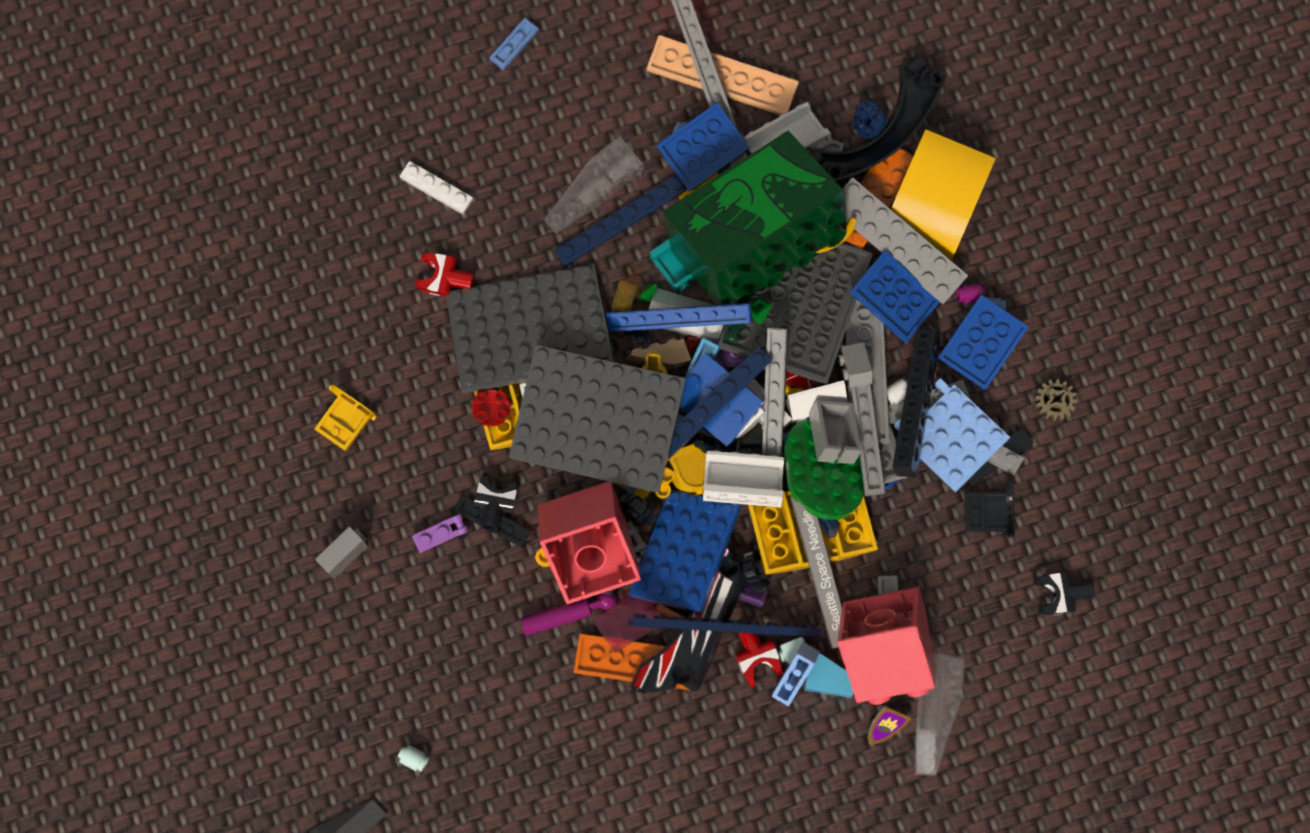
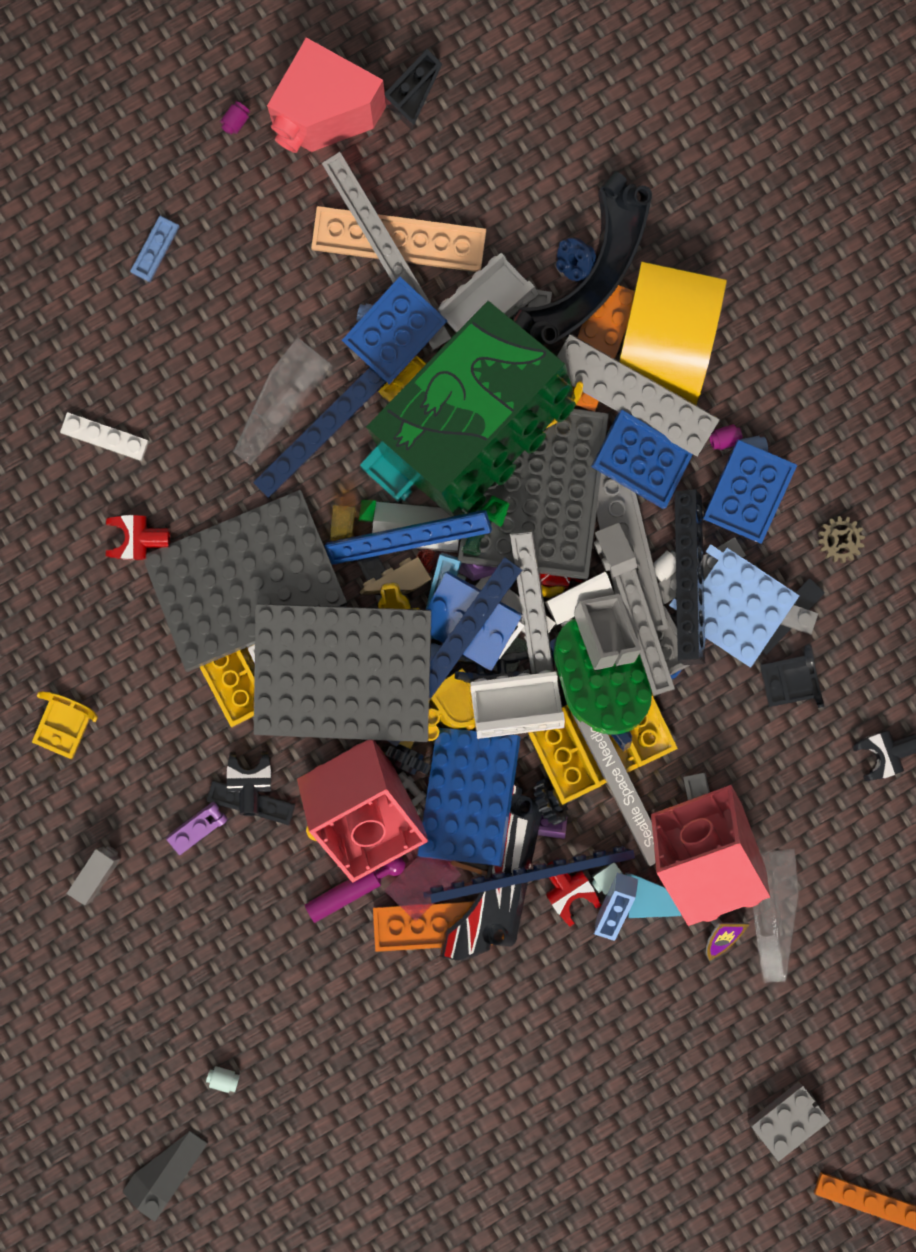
camera: 15 degrees left, 10 degrees up
red dish [472,389,511,427] -> none

